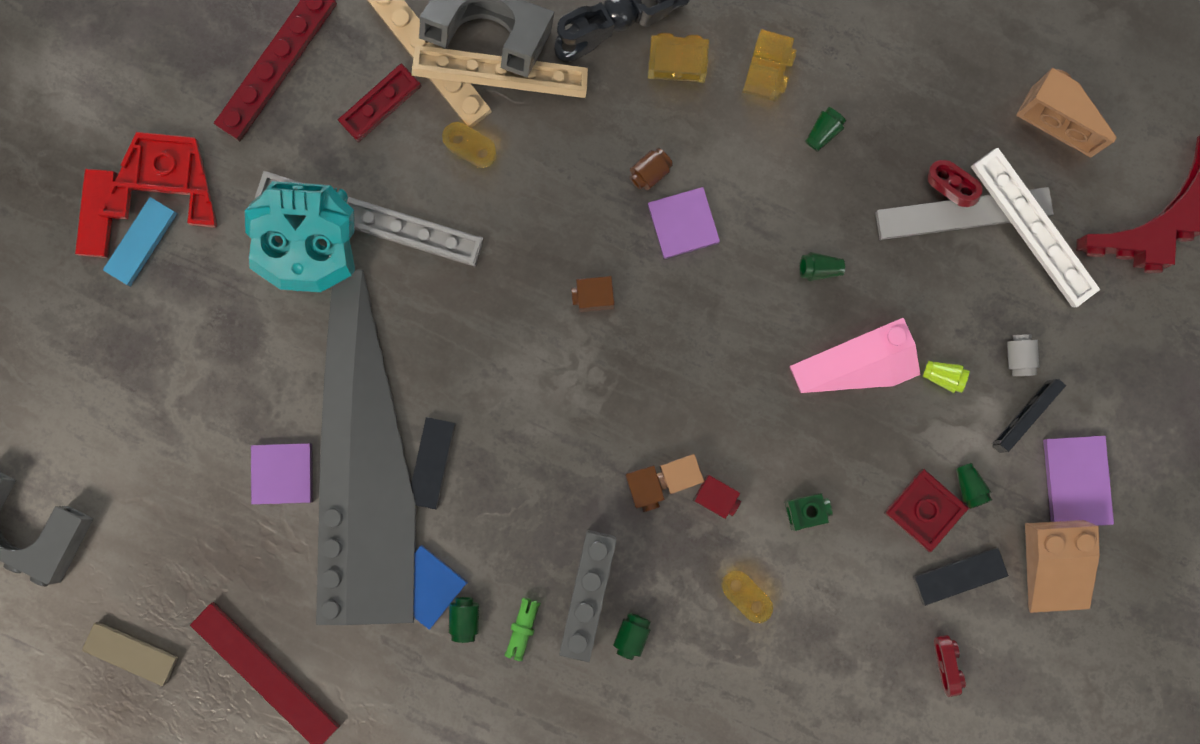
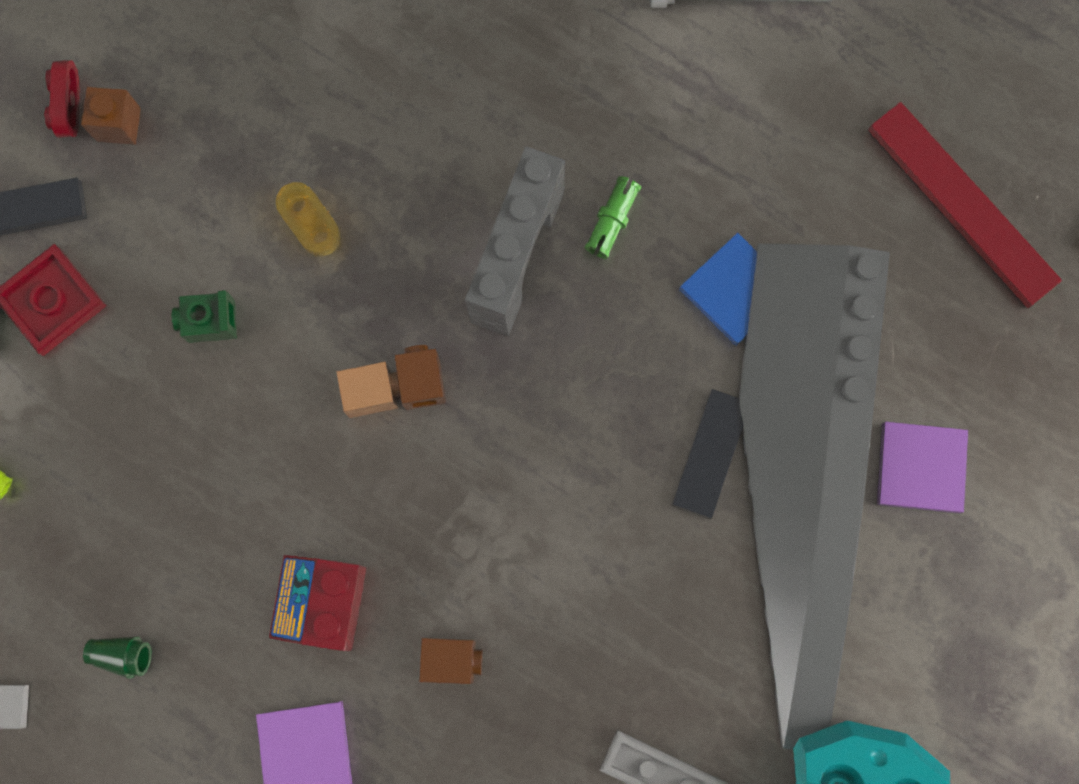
camera: 170 degrees left, 5 degrees down
dark green brick [448,597,479,643] -> none
dark green brick [613,613,651,660] -> none
dark red brick [692,475,741,519] -> none
bright pink wedge [789,318,920,393] -> none
none -> reddish brown brick [81,87,141,145]
none -> dark red slope [269,555,366,651]

